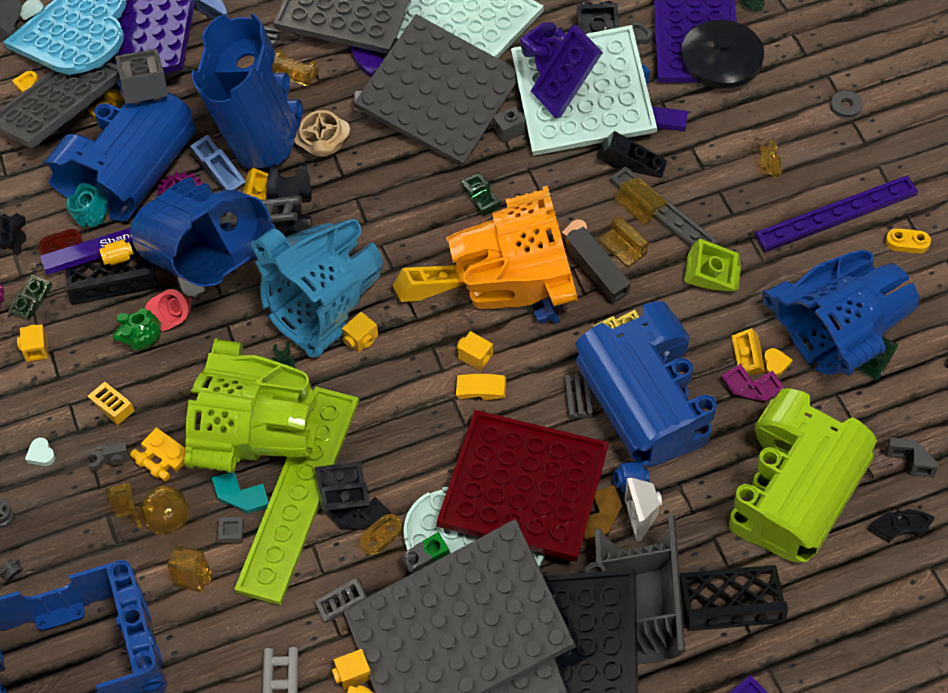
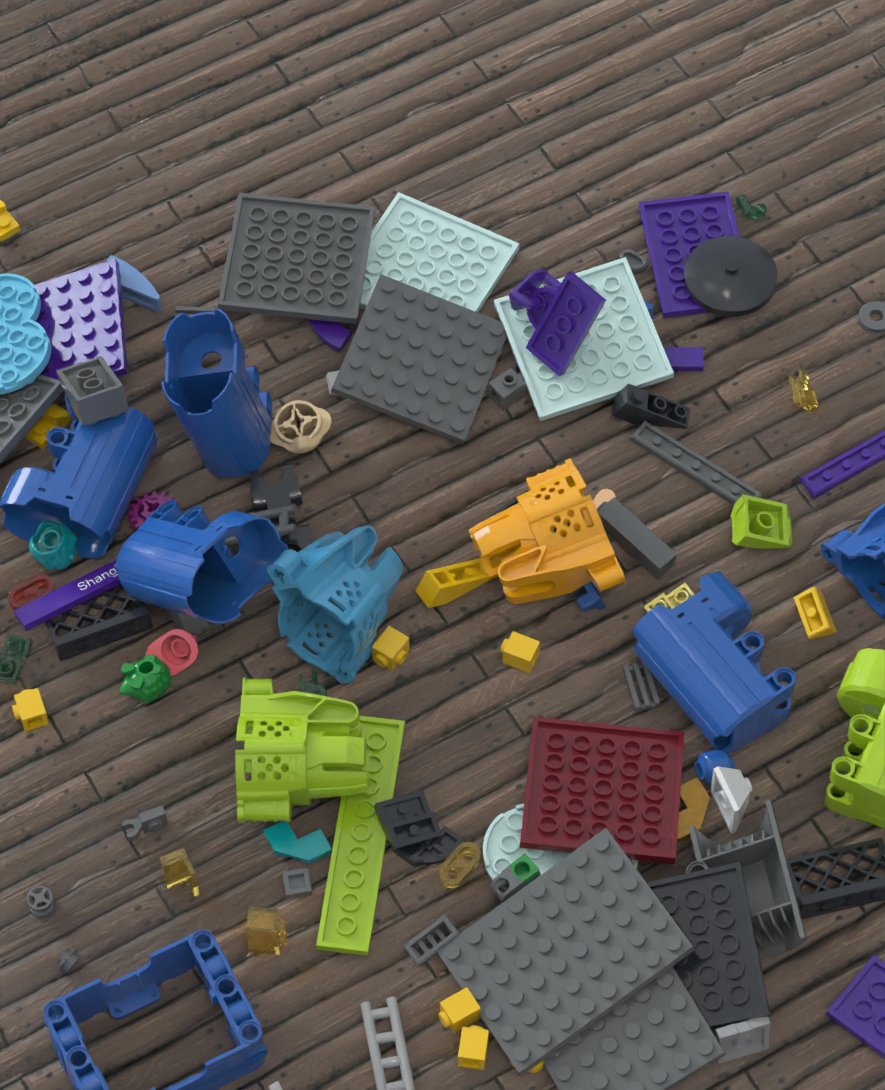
camera: 10 degrees left, 0 degrees up
light aqua tile [25,438,56,466] -> none
yellow slope [87,382,135,426] -> none
yellow brick [99,239,133,266] -> none
yellow plate [130,427,186,482] -> none
clear yellow cylinder [141,486,190,535] -> none
medium blue slope [190,135,246,190] -> none
yellow slope [243,168,269,200] -> none
clear yellow hinge [272,49,319,87] -> none
yellow slope [456,374,506,401] -> none
clear green slope [461,172,502,216] -> none
black plate [576,1,619,34] -> none
clear yellow panel [599,215,648,268] -> none
clear yellow panel [615,177,667,225] -> none
magenta tile [721,364,785,403] -> none
yellow tile [764,348,793,377] -> none

